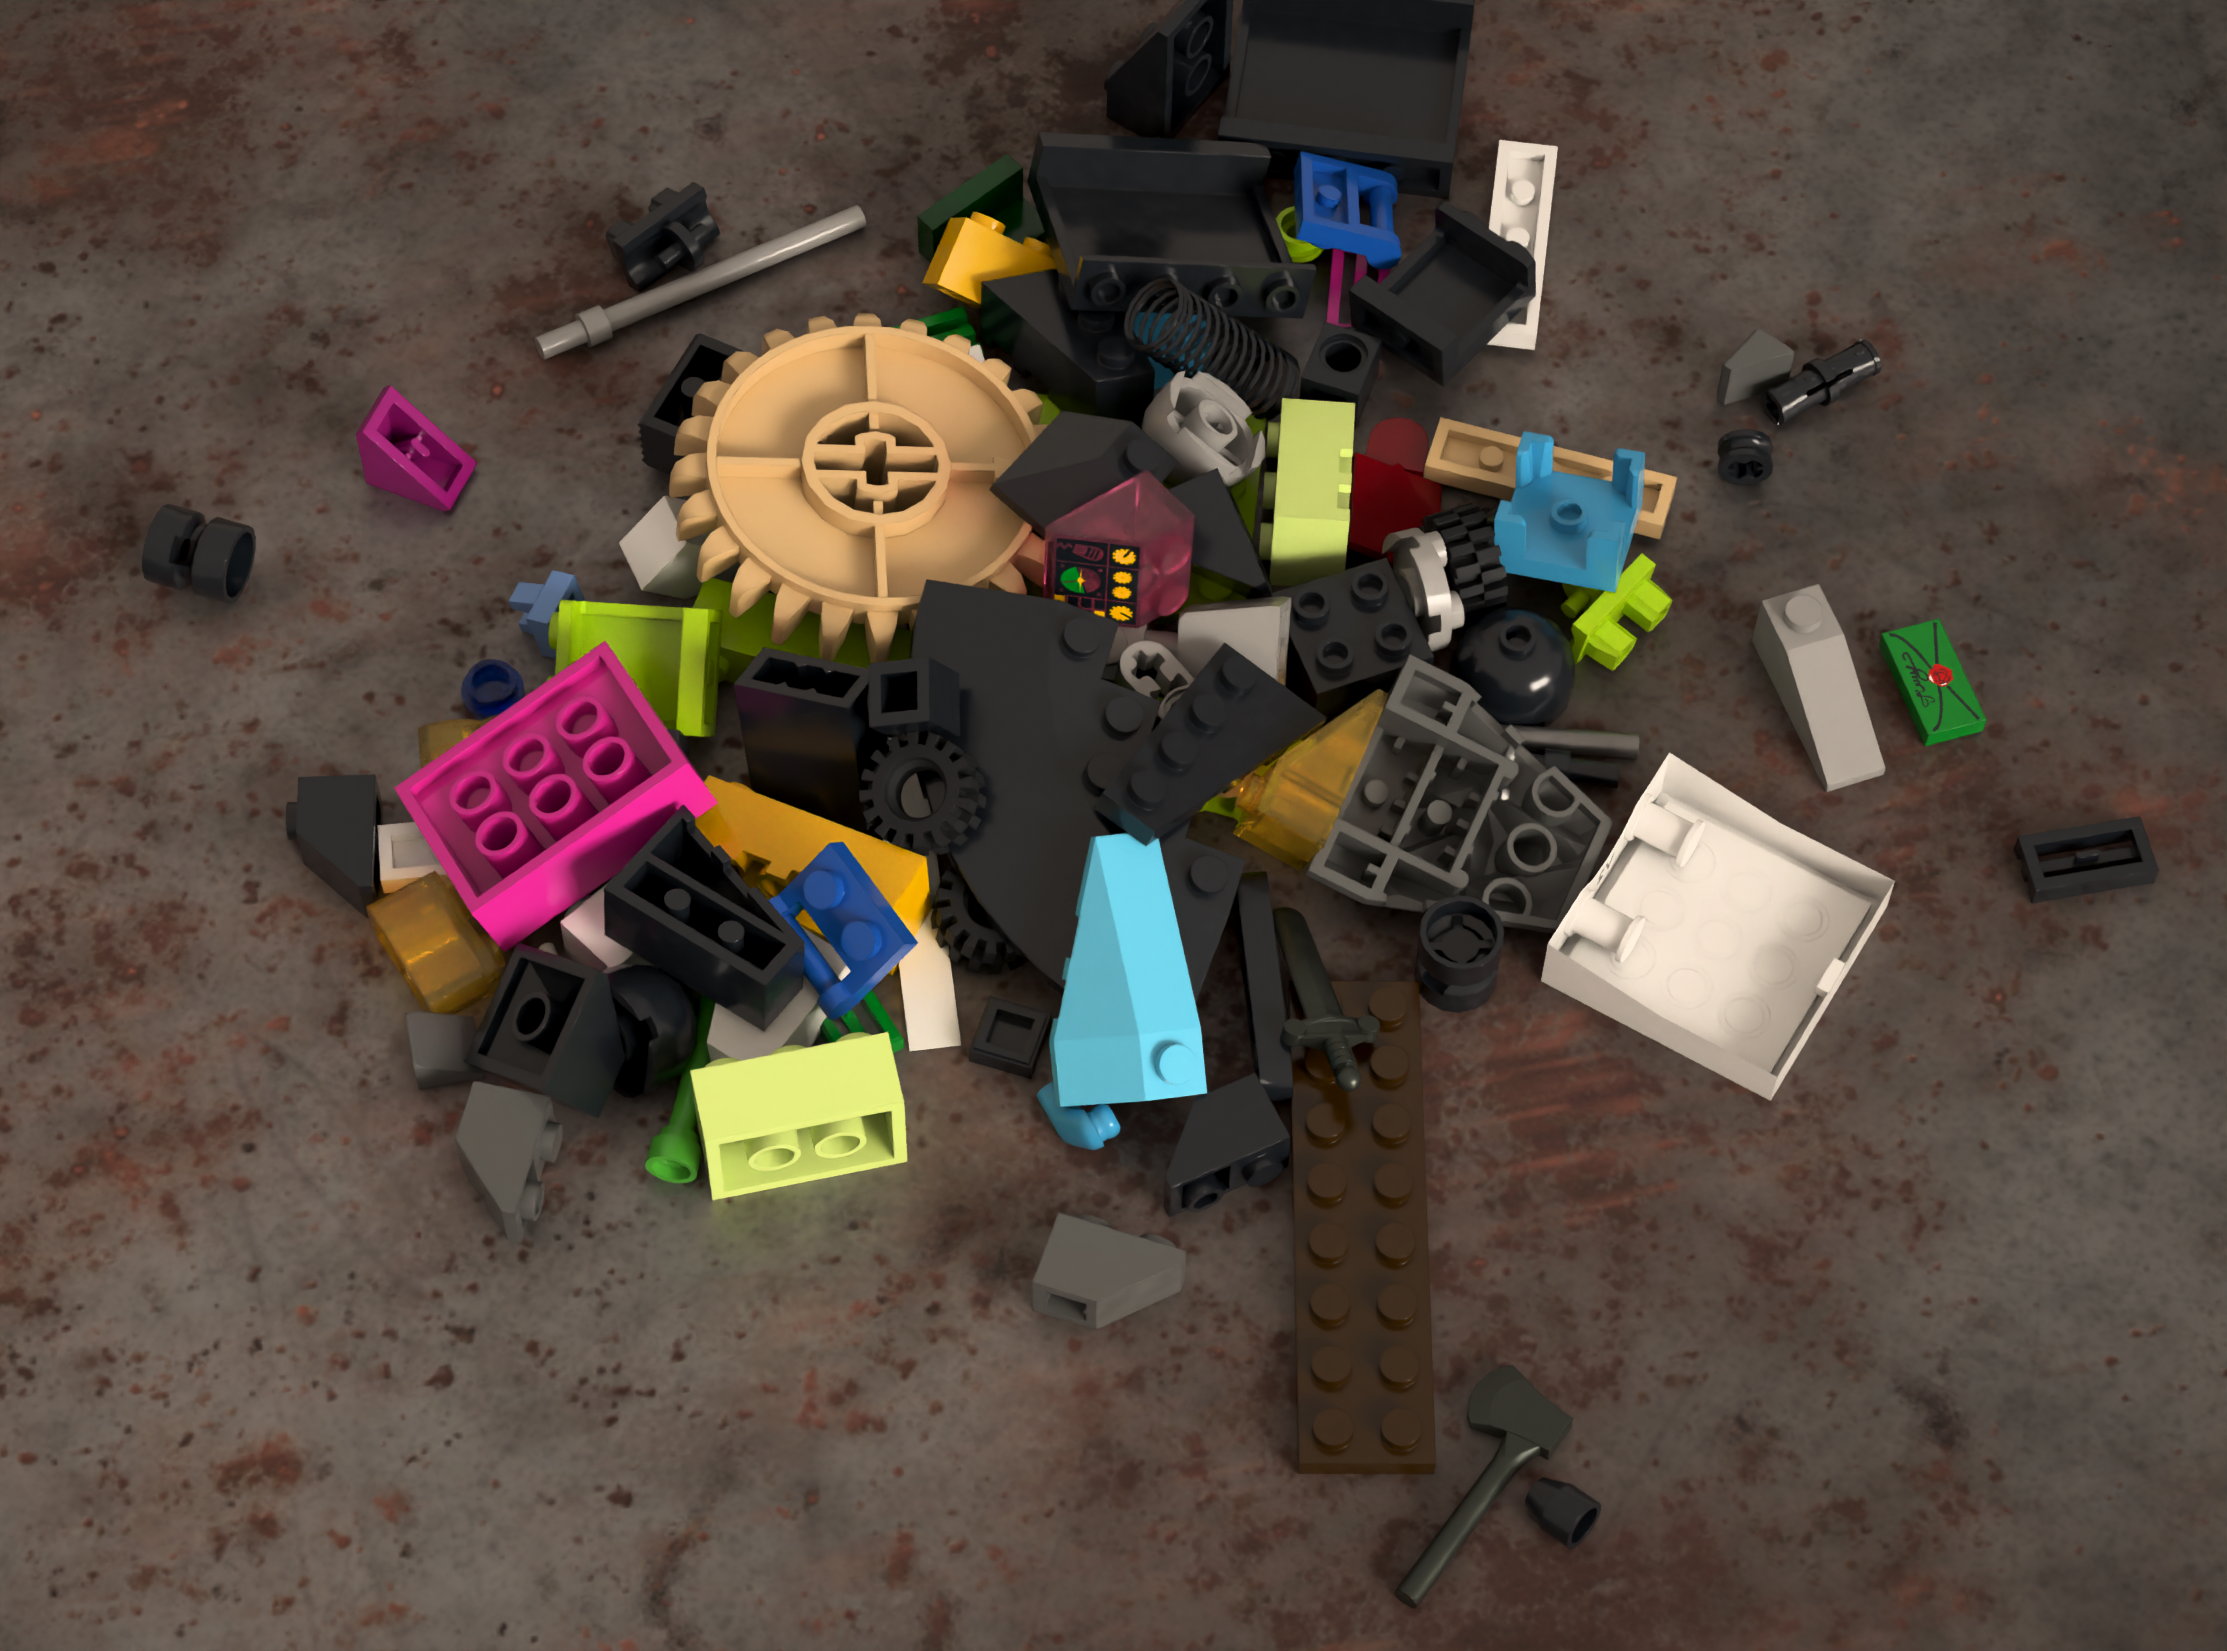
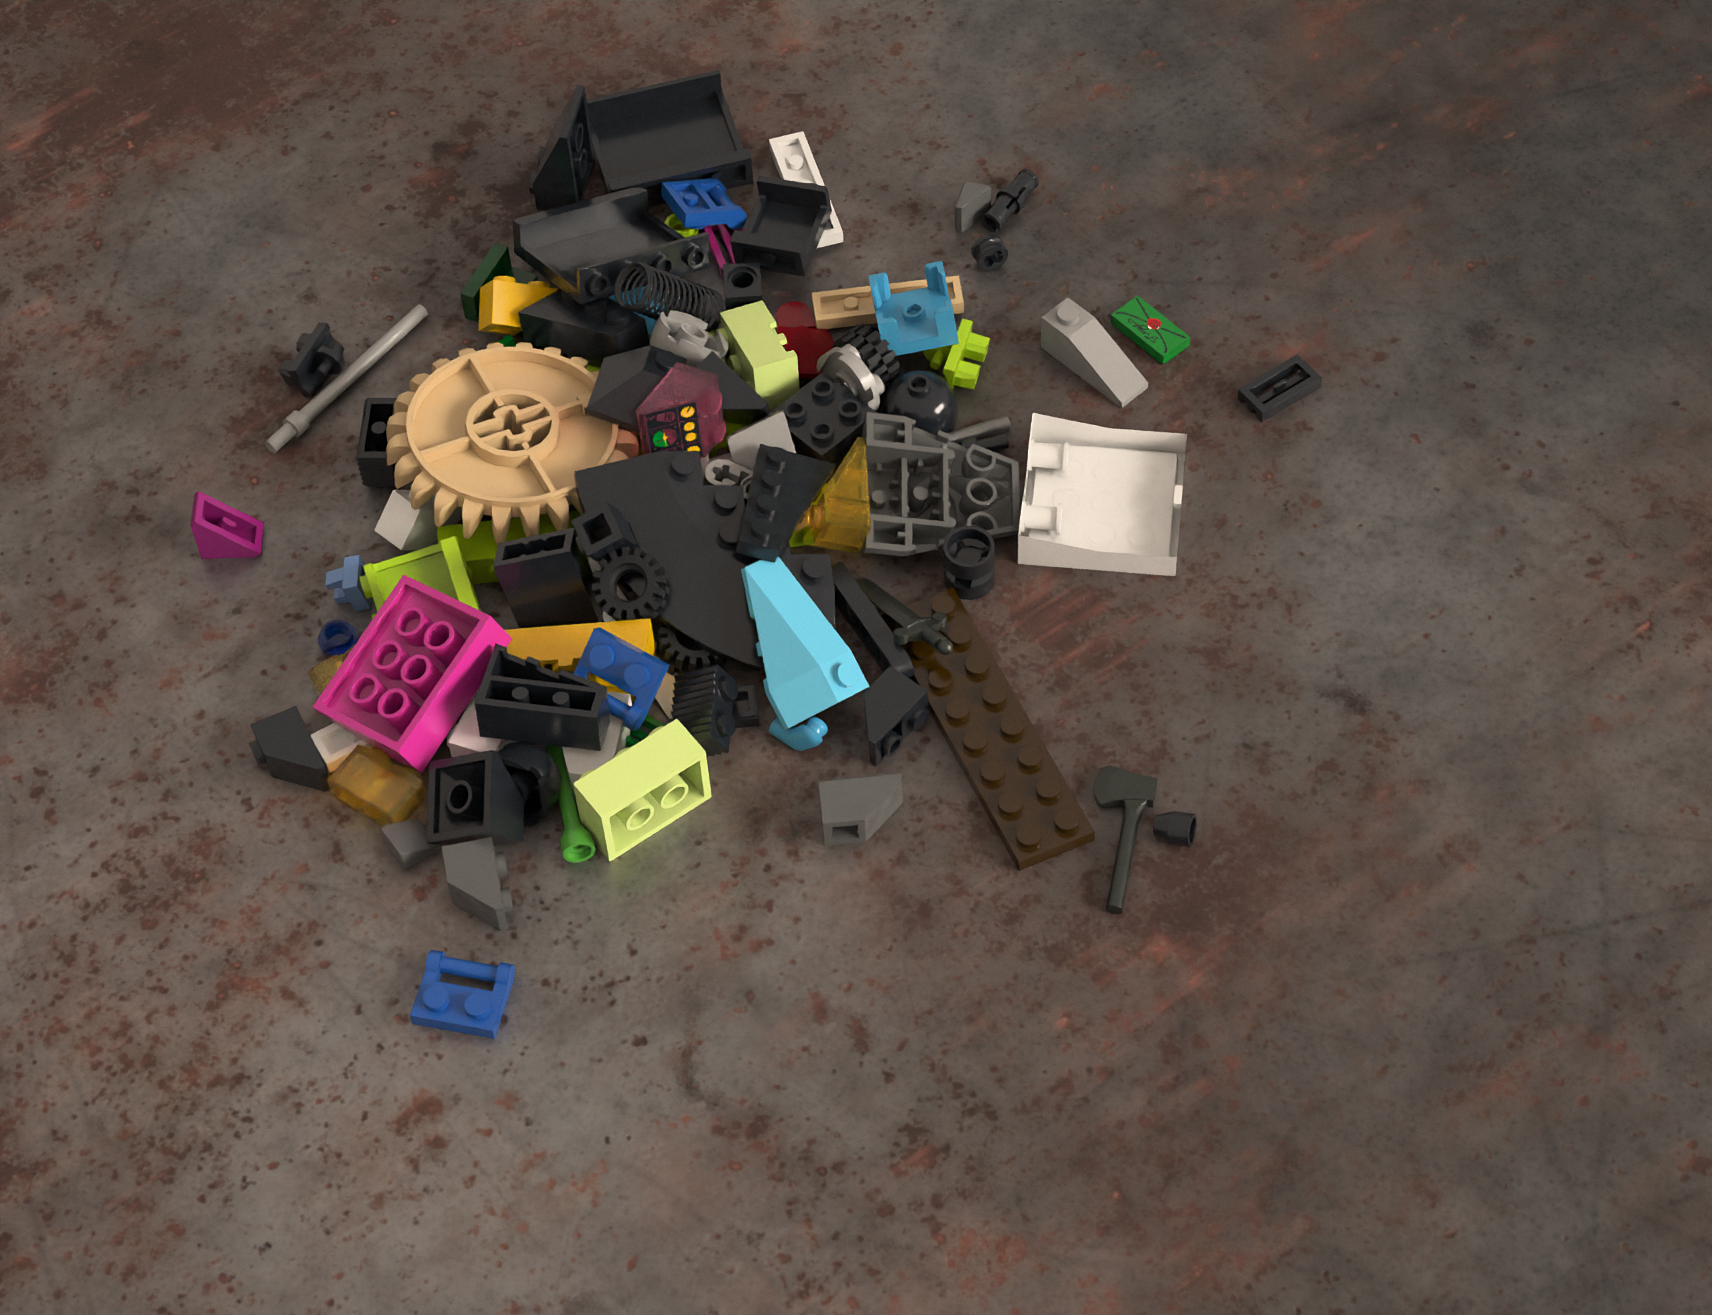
camera: 20 degrees left, 5 degrees down
black wheel [142,504,256,604] -> none
none -> blue plate [410,950,515,1039]
none -> black brick [670,665,738,757]

